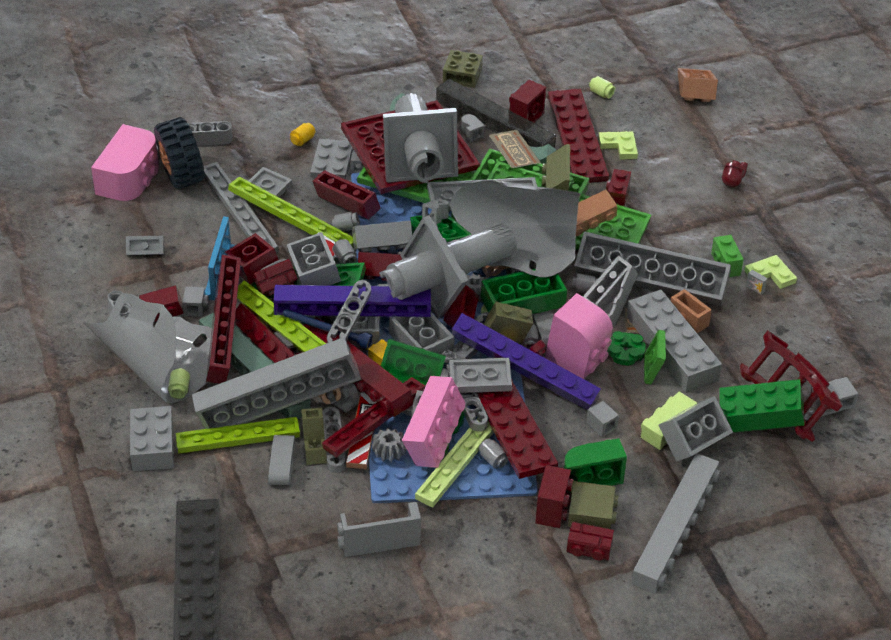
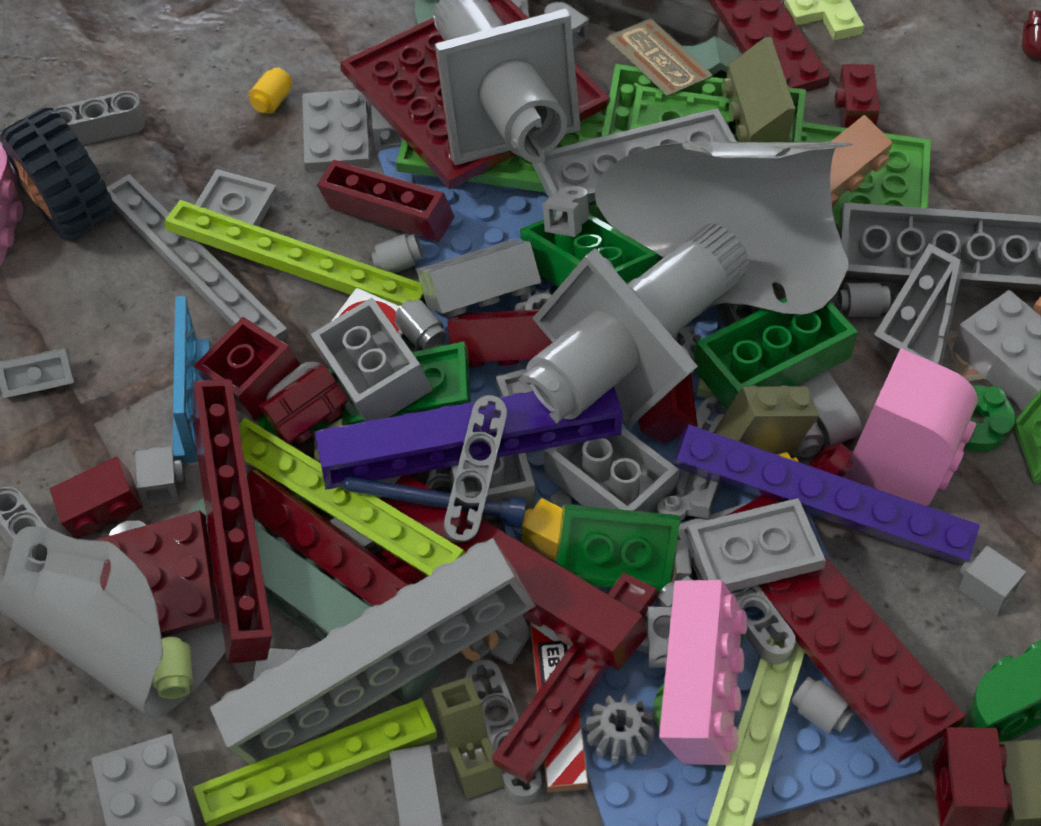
camera: 10 degrees left, 10 degrees up
none -> dark red plate [93,510,220,638]

